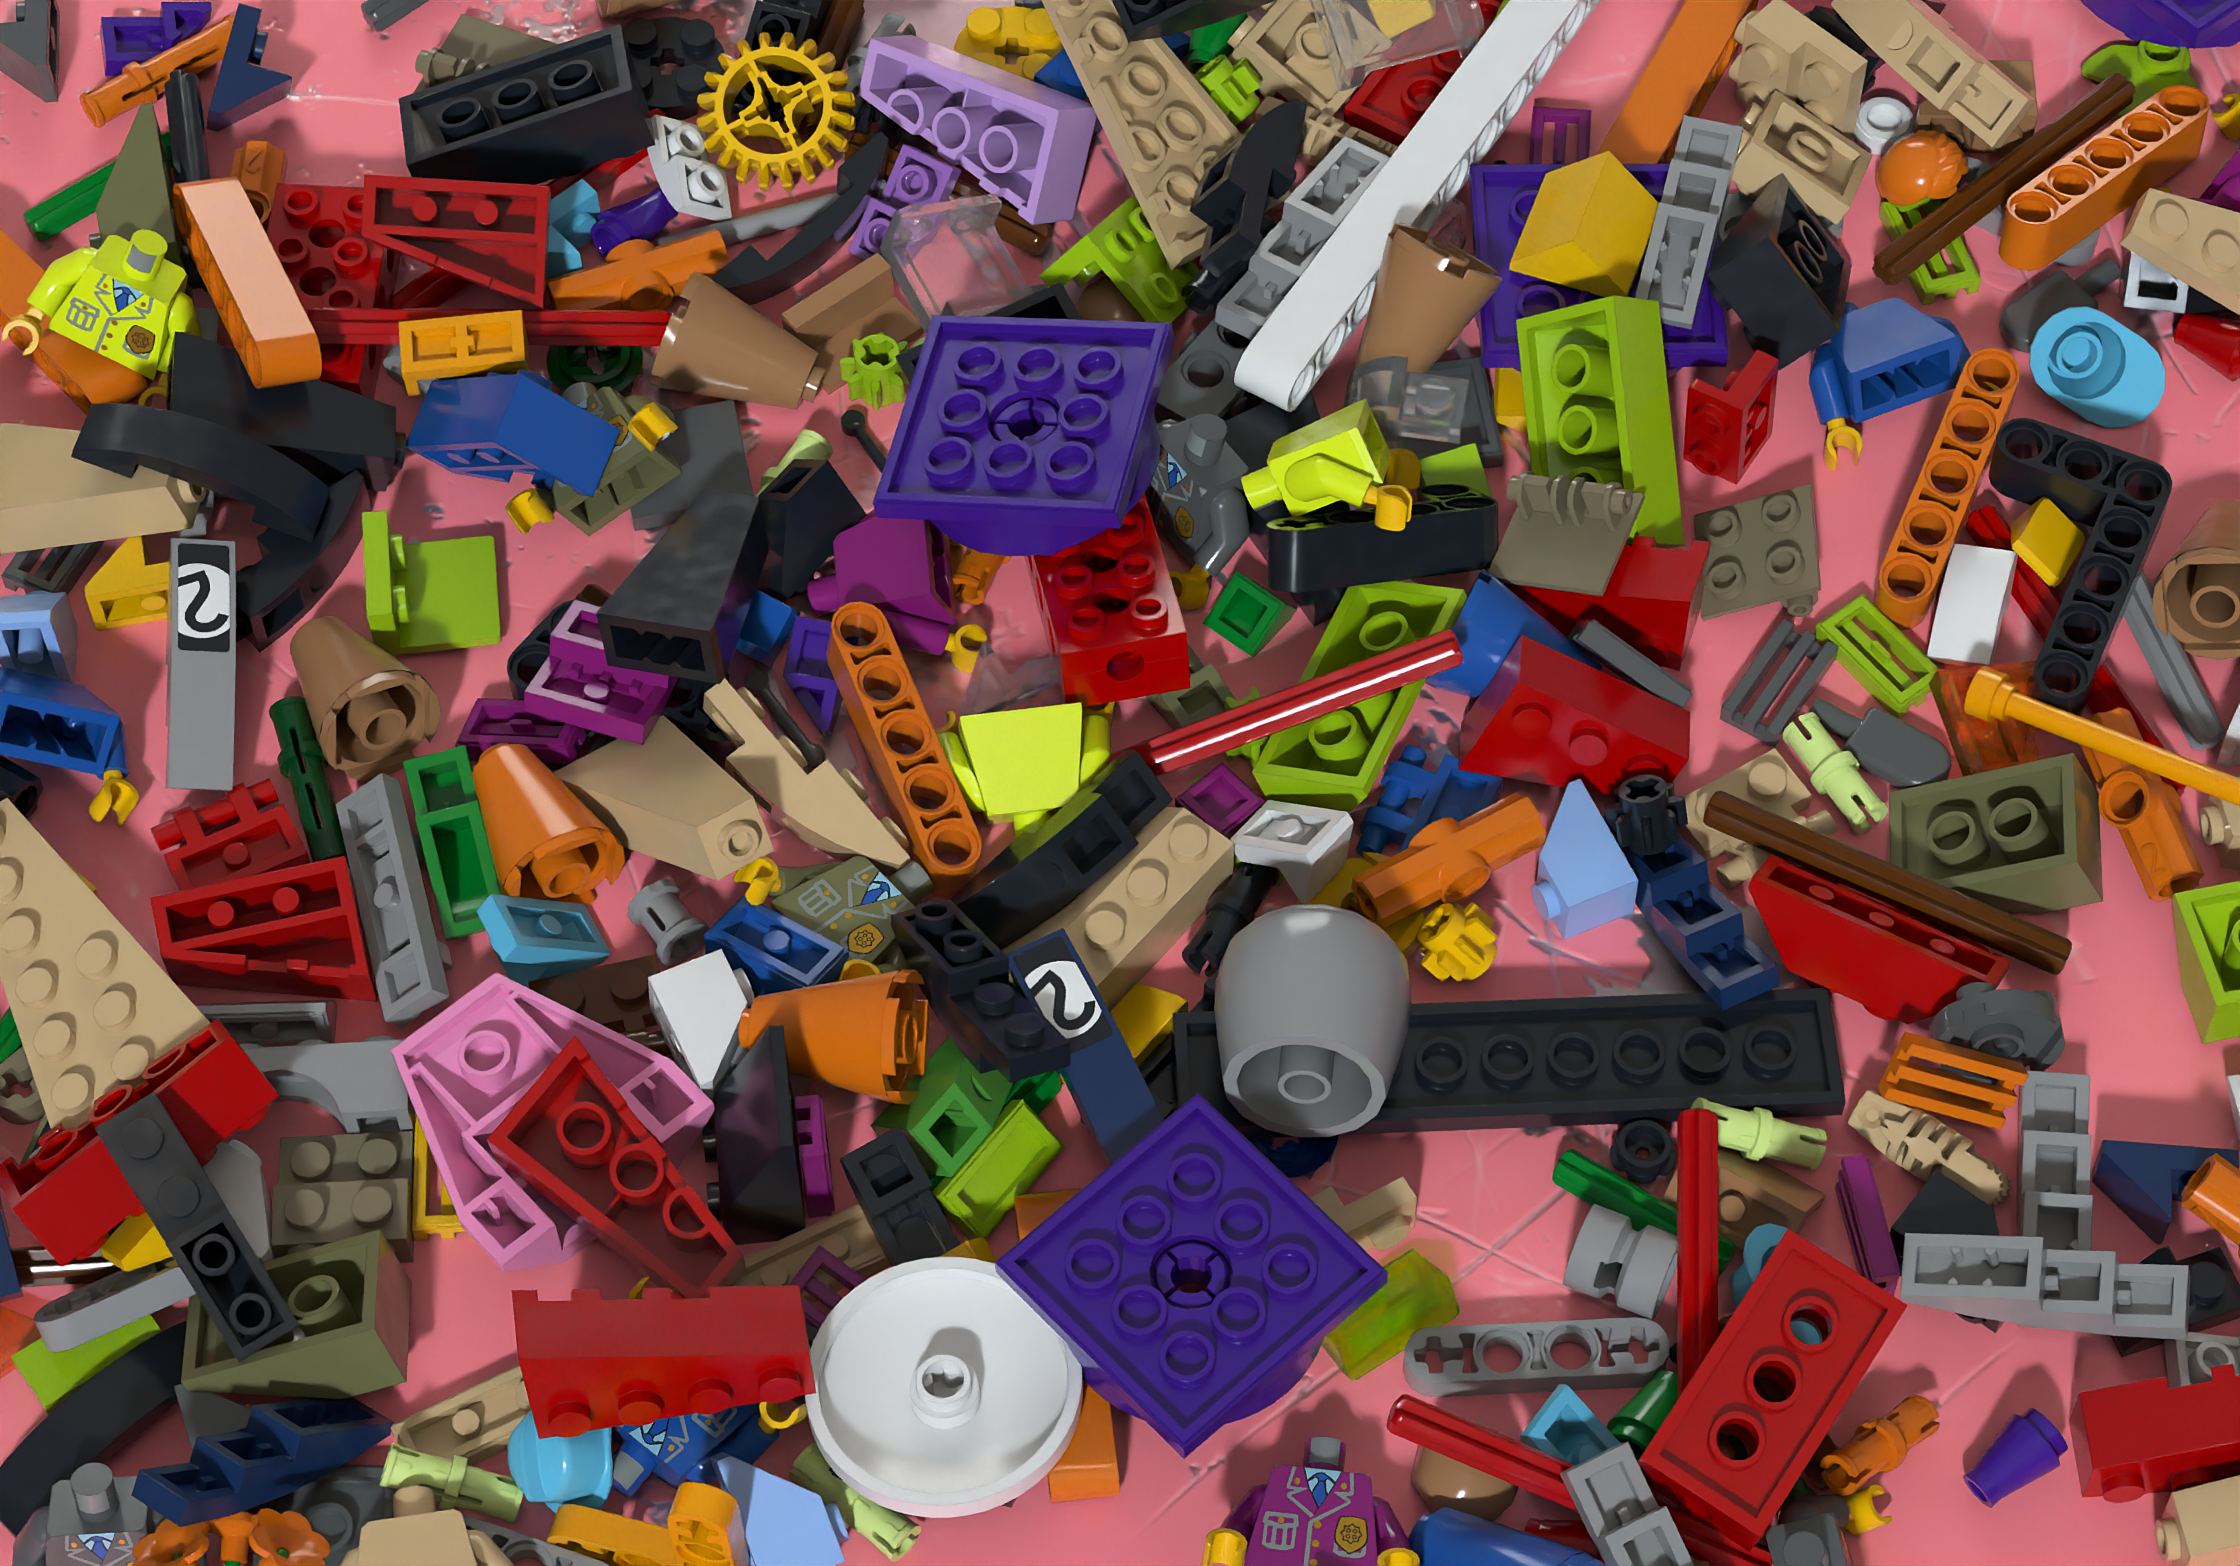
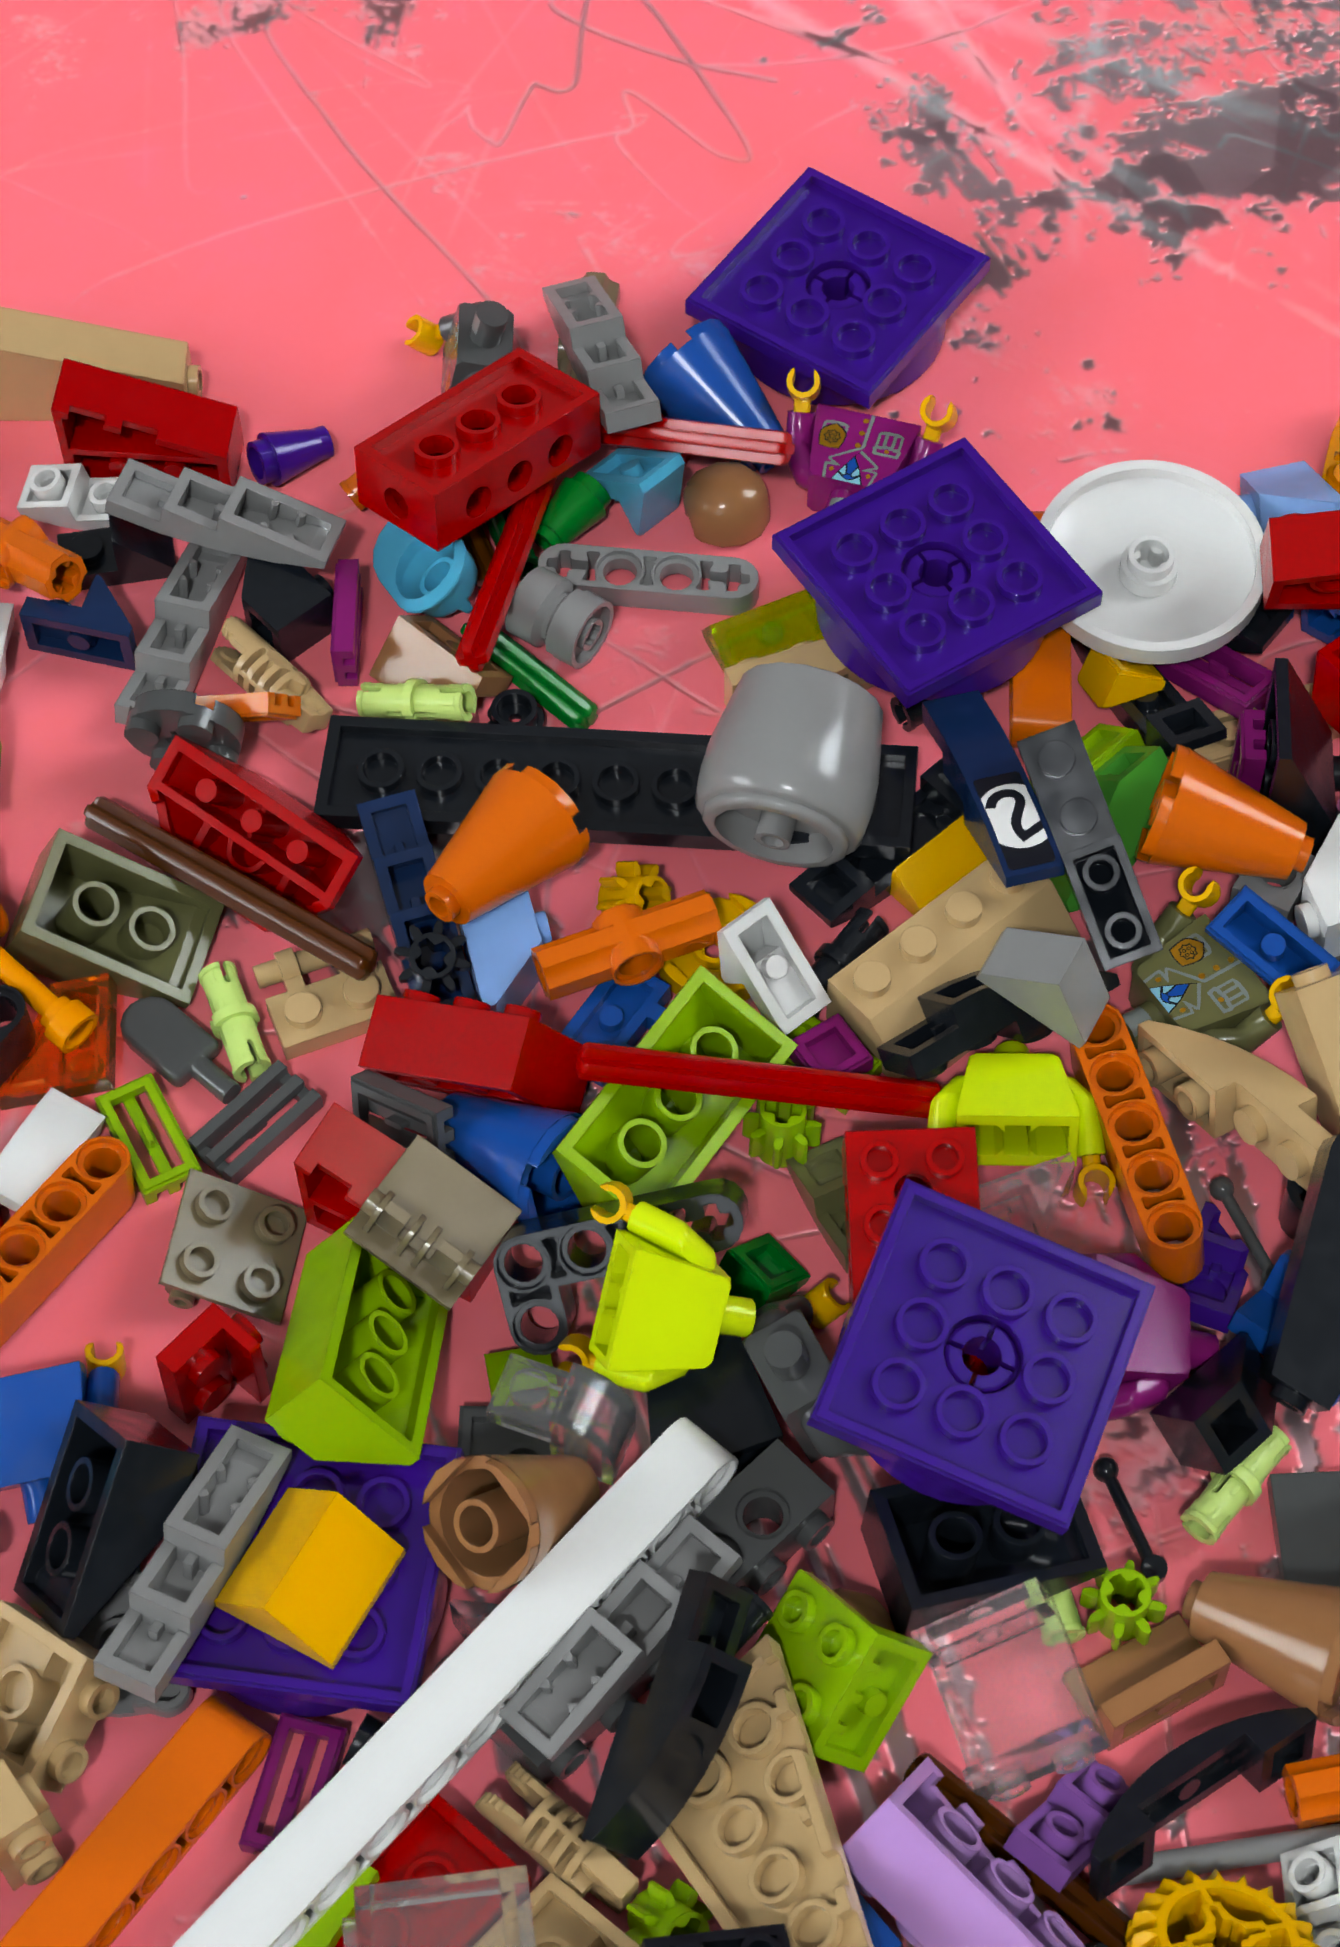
camera: 170 degrees left, 0 degrees up
none -> orange cone [423,763,590,924]
none -> light grey slope [976,927,1110,1049]

